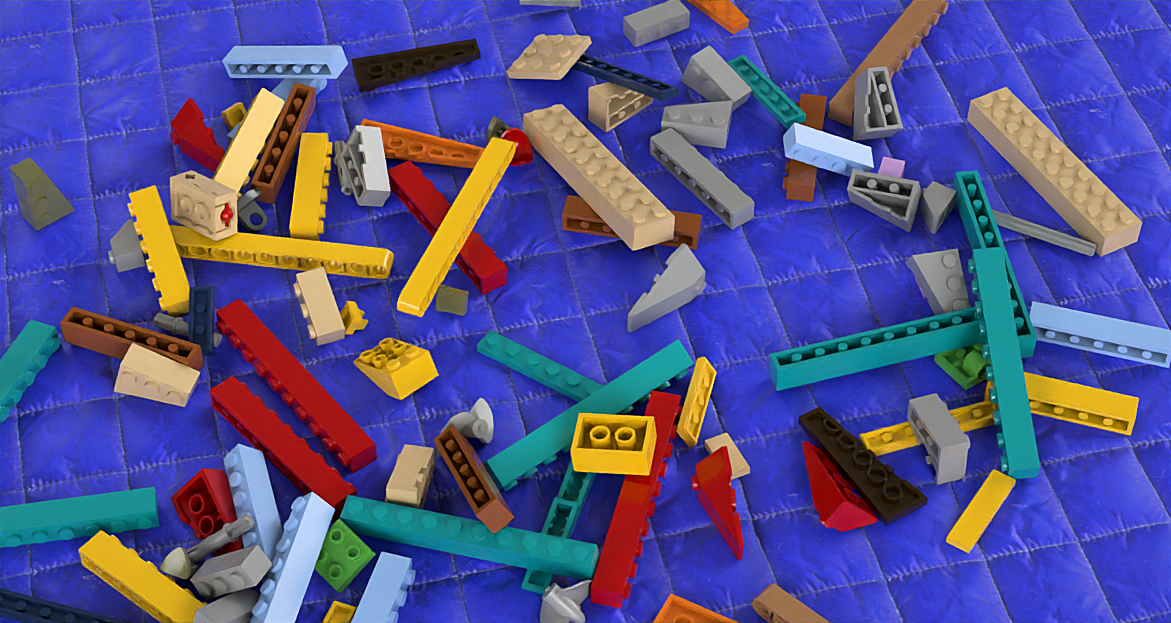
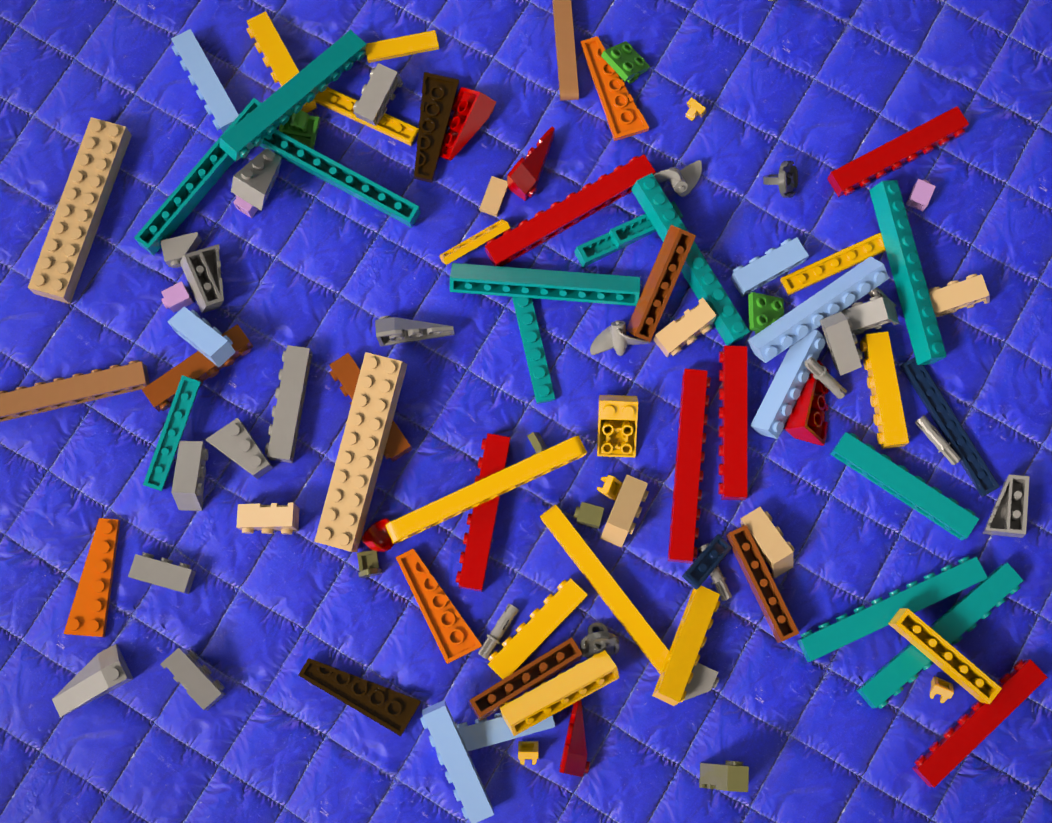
camera: 135 degrees left, 30 degrees up
tile [160,547,201,579] -> none
tan piece [170,170,238,241] -> none
light grey wedge [340,125,391,207] -> none
tan plate [506,34,592,80] -> none
yellow brick [570,413,657,475] -> none
dark blue tile [571,54,679,101] -> none
light grey wedge [853,66,903,141] -> none
light grey axle [991,209,1096,257] -> none
none -> olive brick [574,502,604,529]
none -> light grey axle [915,415,961,465]

